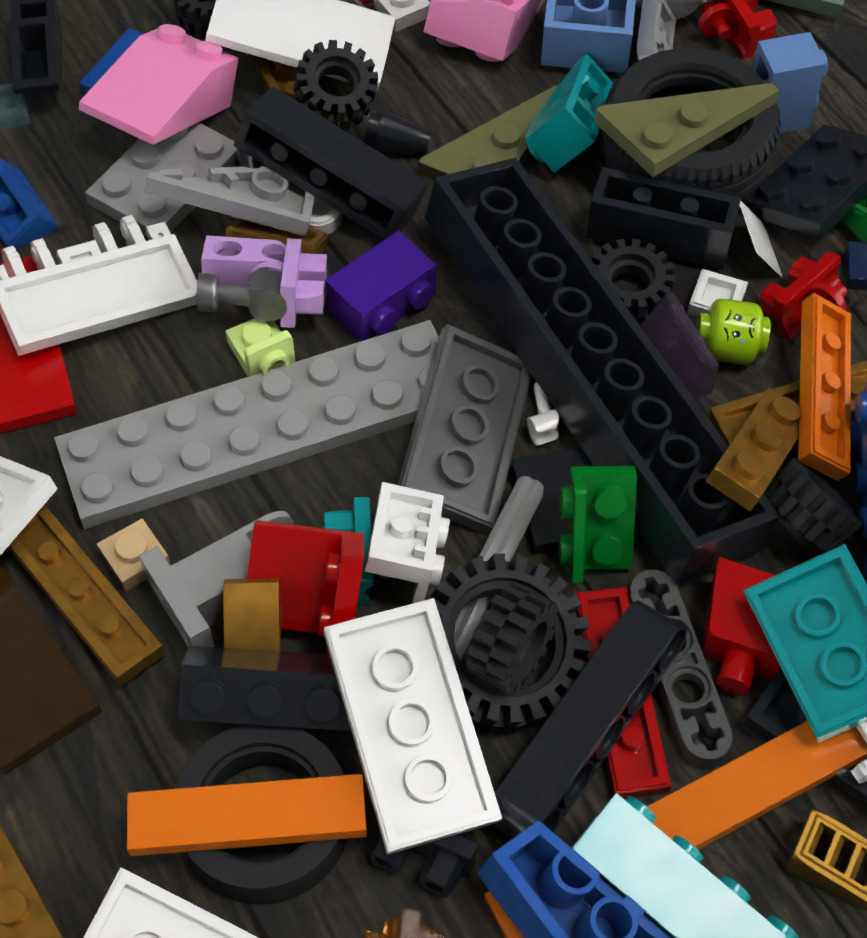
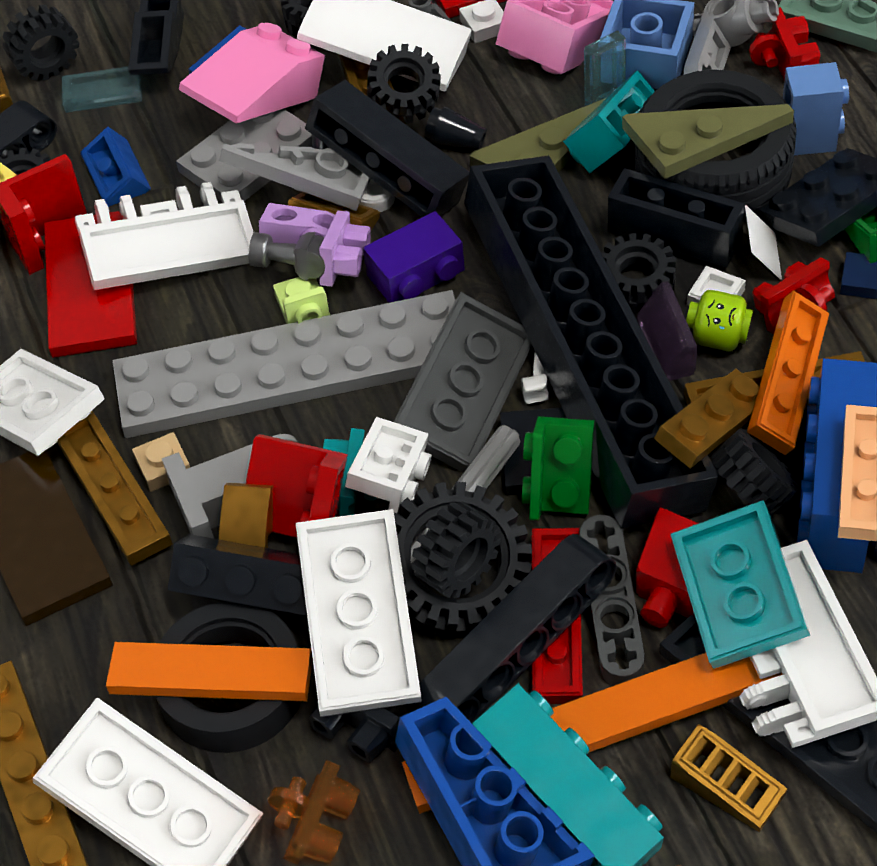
camera: 15 degrees right, 5 degrees down
none -> clear light blue tile [584,30,626,106]

